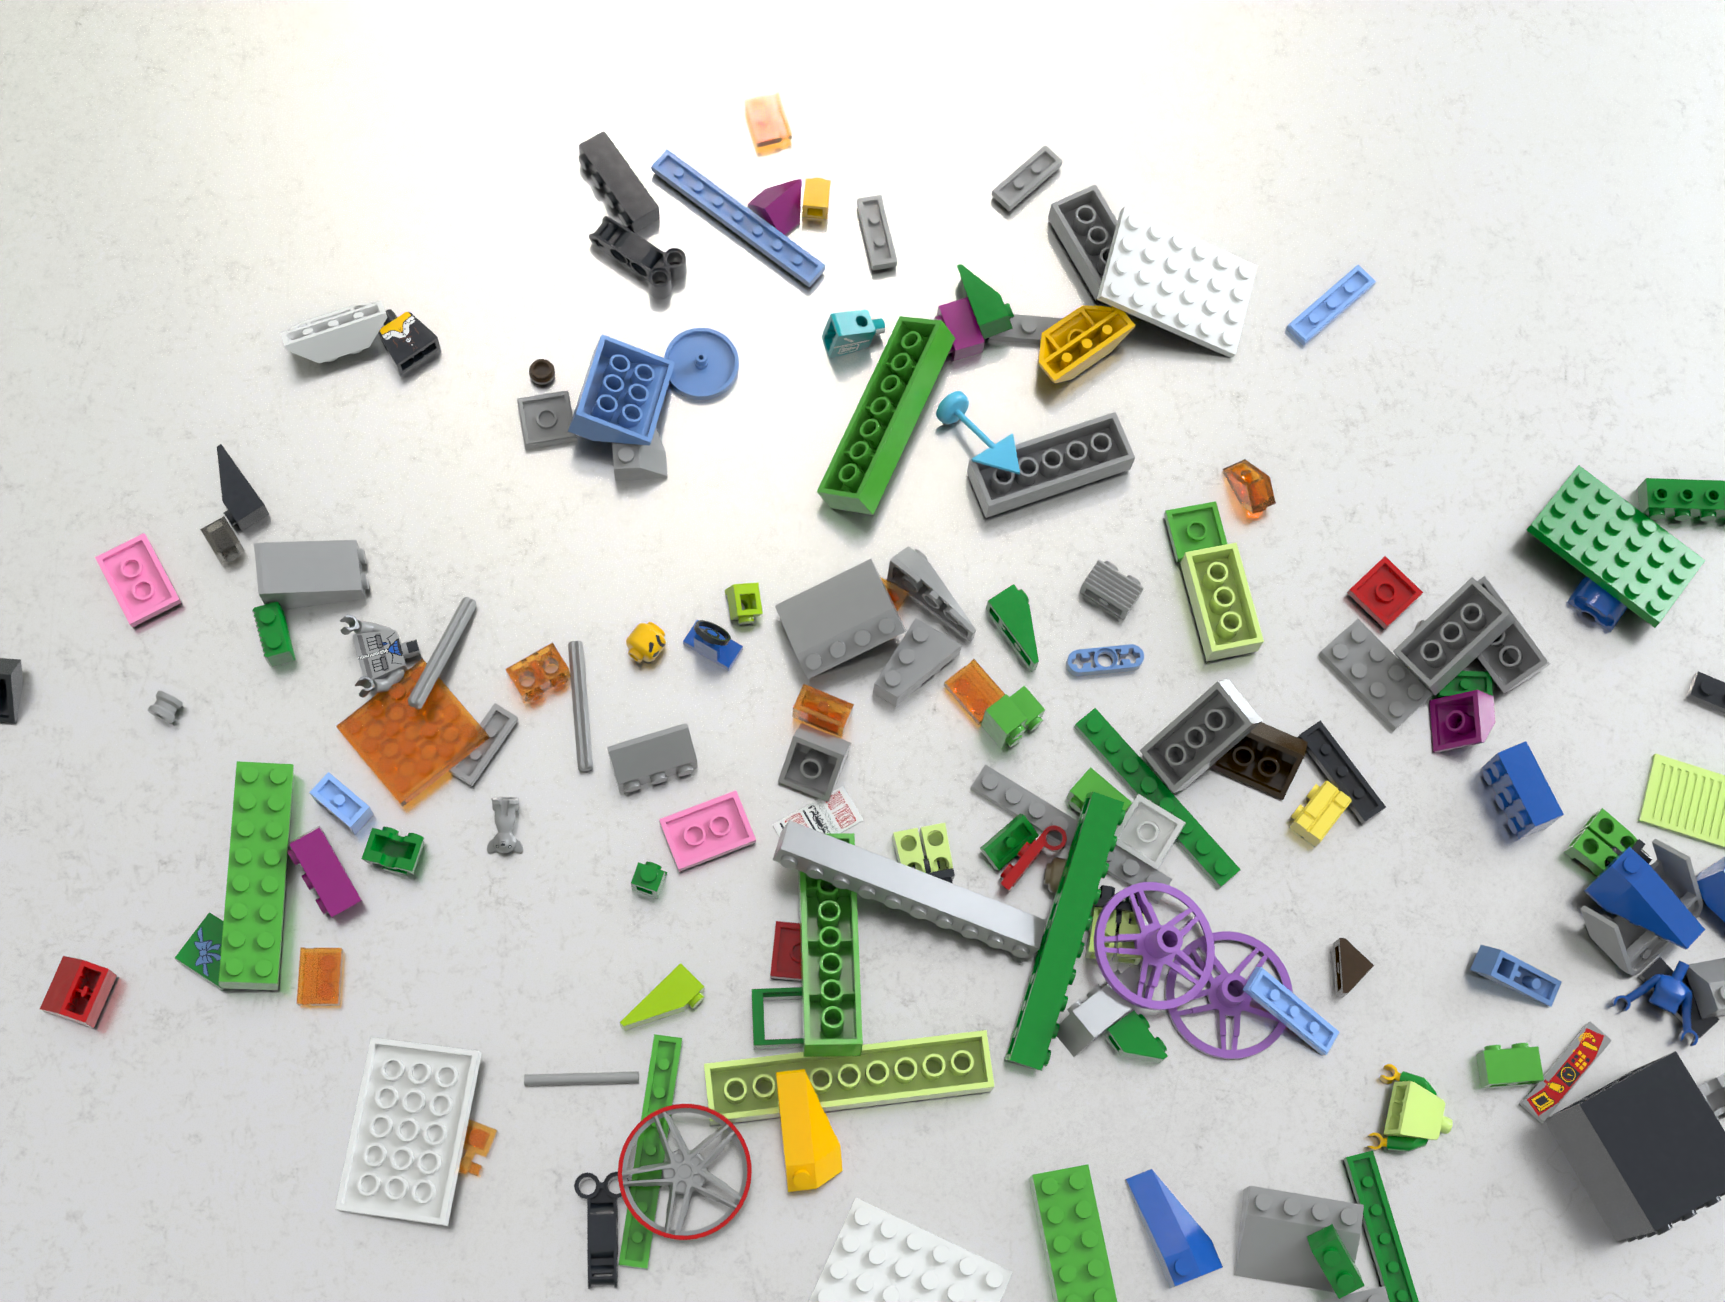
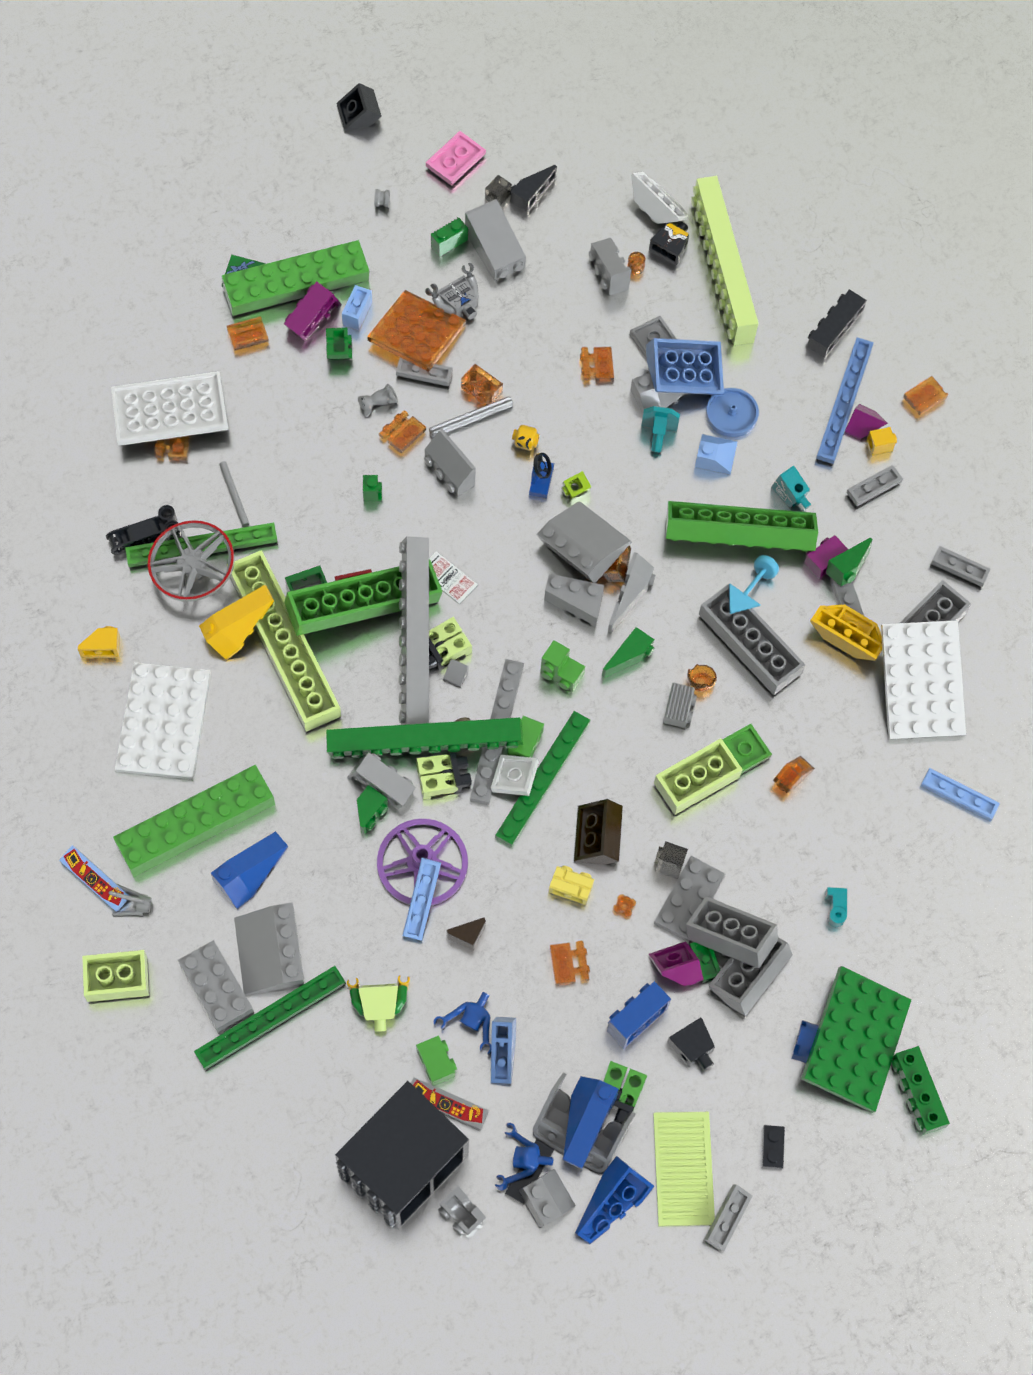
camera: 75 degrees right, 5 degrees down
red slope [40,956,117,1028] -> none
light grey axle [408,597,476,709] -> none
dark brown plate [529,359,555,384] -> none
black piece [588,216,687,299] -> none
lime slope [620,963,705,1031] -> none
bright pink plate [659,790,756,872] -> none
light grey slope [778,723,852,802] -> none
clear orange brick [792,684,854,737] -> none
clear orange plate [944,659,1005,725] -> none
green plate [980,814,1039,870] -> none
red plate [1000,825,1067,891] -> none
medium blue beam [1066,644,1144,676] -> none
medium lavender wheel [1094,882,1215,1010] -> none
light grey brick [1139,679,1263,793] -> none
black plate [1297,720,1386,824] -> none
green brick [1307,1224,1365,1299] -> none
red plate [1347,556,1423,629] -> none
none -> clear orange plate [379,410,426,453]
none -> blue piece [433,992,492,1055]
none -> light grey slope [443,659,469,687]
none -> clear orange plate [550,941,590,986]
none -> clear orange plate [580,347,614,382]
none -> light grey wedge [589,238,631,295]
none -> clear orange plate [613,894,636,917]
none -> clear orange wheel [627,252,646,274]
none -> teal piece [641,406,680,452]
none -> clear smoke brick [654,841,688,879]
none -> black torso [667,1017,715,1071]
none -> clear orange hair [687,664,717,692]
none -> yellowish green brick [691,176,759,346]
none -> light blue slope [695,434,737,475]
none -> teal leg [825,887,847,928]

